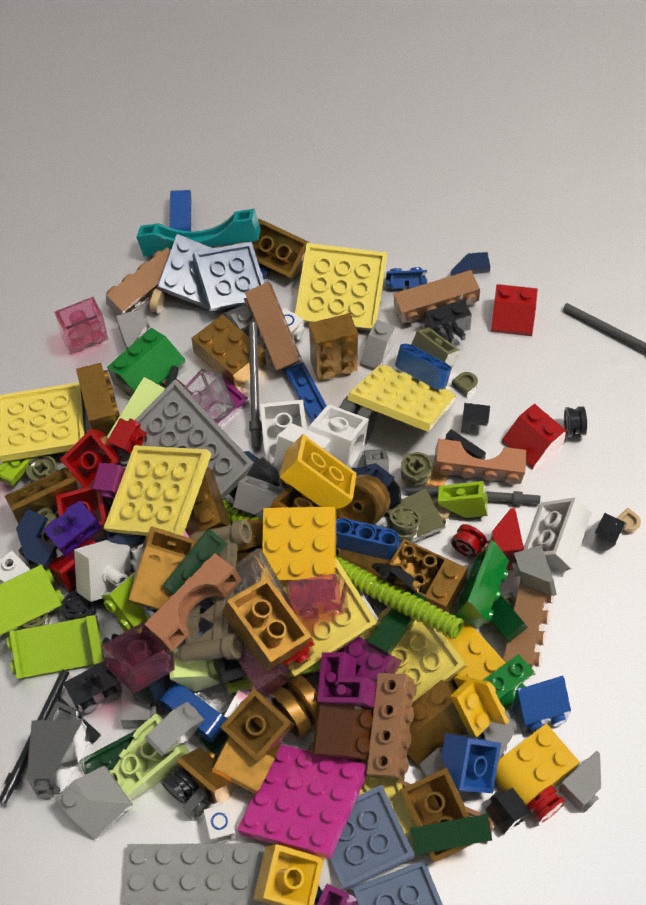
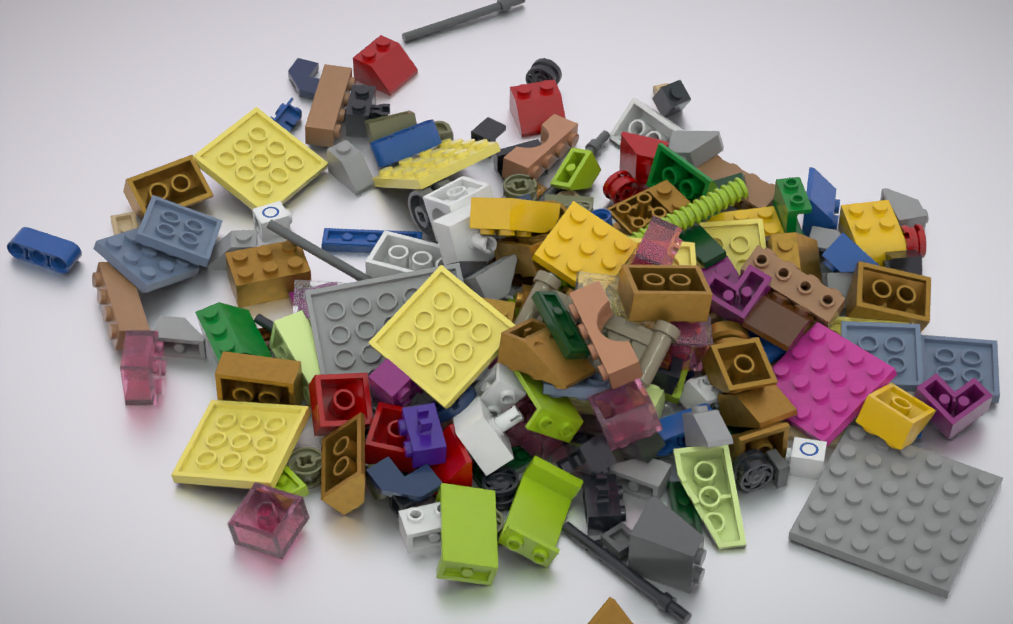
camera: 65 degrees left, 15 degrees down
light grey slope [56,766,134,839] -> none
red brick [107,418,147,454] -> none
teal arch [136,209,261,257] -> none
tan tile [149,289,166,313] -> none
medium nougat brick [244,282,303,371] -> none
pearl gold brick [309,313,358,380] -> none
black slope [371,563,423,593] -> none
dark green tile [410,813,493,855] -> none
yellow bracket [450,675,509,738] -> none

